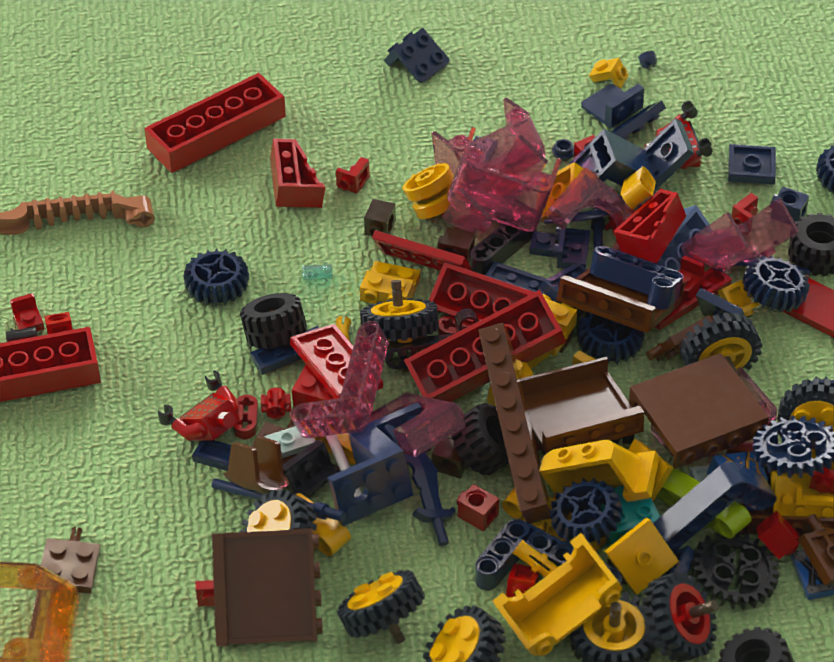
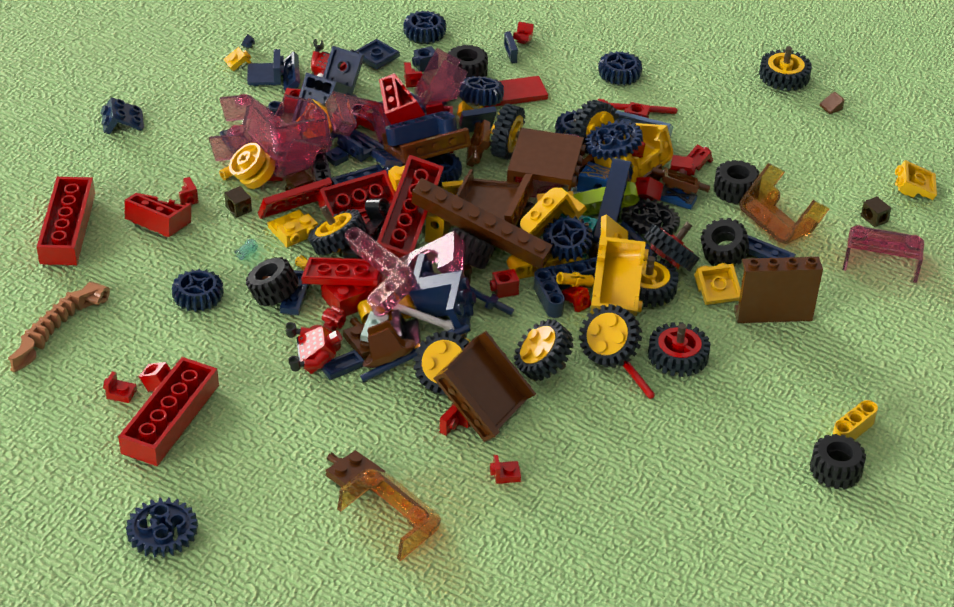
camera: 55 degrees left, 5 degrees down
black pin [6,327,37,342] -> none
yellow beam [621,166,656,210] -> none

